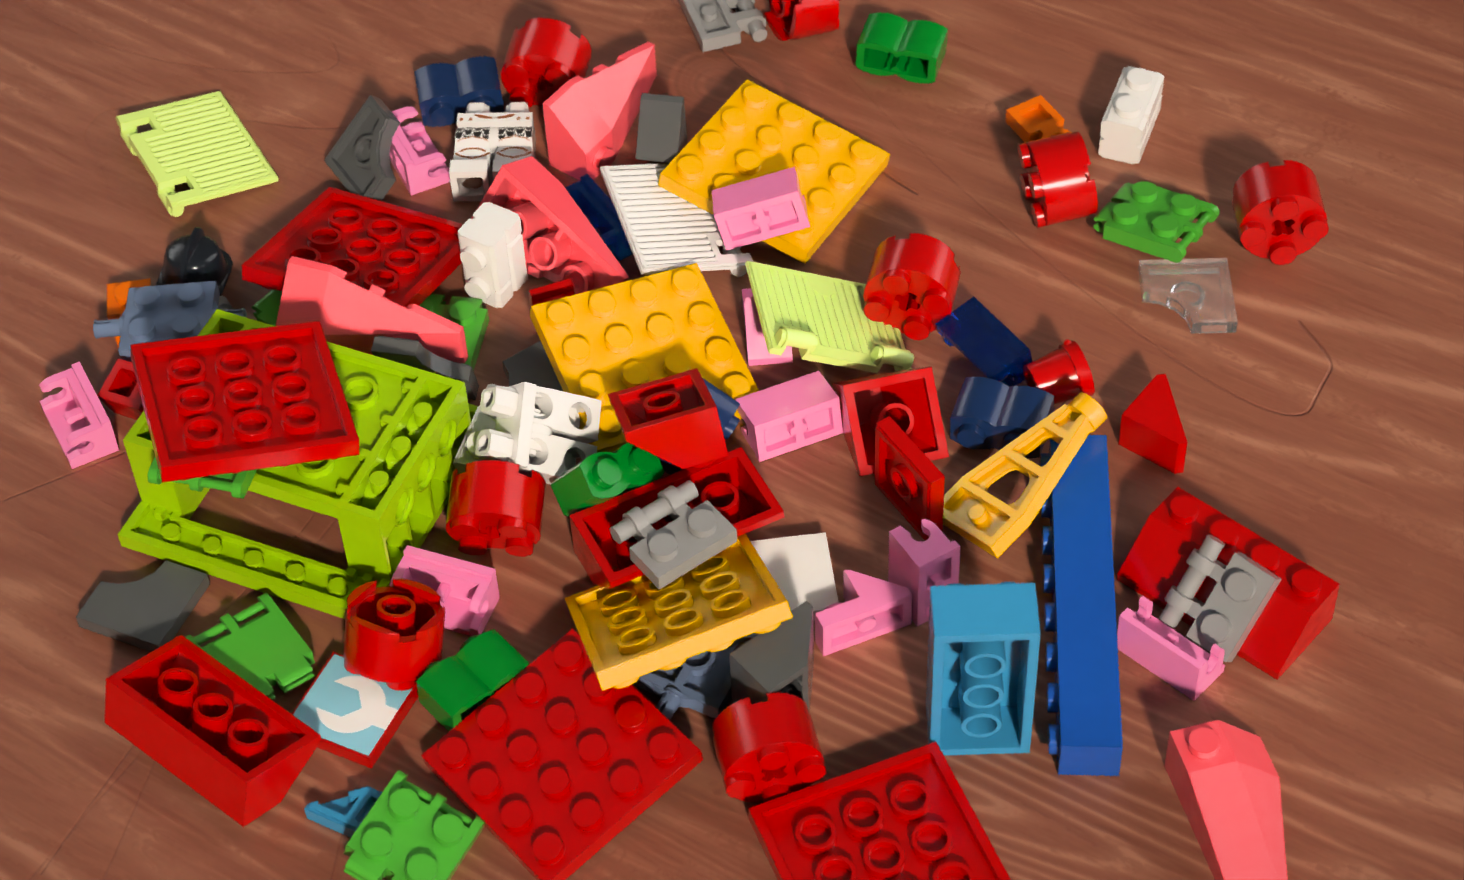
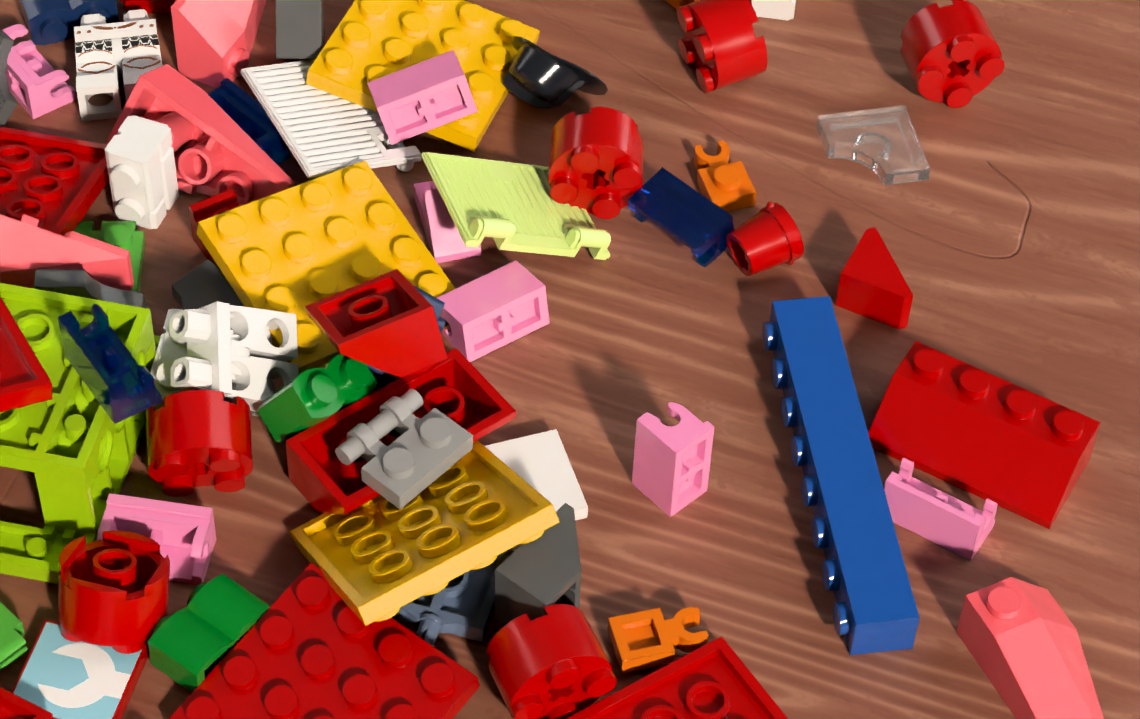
camera: 15 degrees left, 0 degrees up
bright pink slope [815,570,912,657] -> none
red slope [832,366,949,476] -> none
red tile [875,416,945,541] -> none
dark azure brick [926,582,1041,756] -> none
yellow plate [943,392,1107,559] -> none
dark blue brick [950,377,1054,458] -> none
bright green plate [1093,181,1220,263] -> none
light grey plate [1159,534,1282,663] -> none
none -> clear blue hinge [58,304,162,424]
none -> black piece [503,36,608,109]
none -> orange plate [607,607,709,674]
none -> orange plate [694,140,757,215]

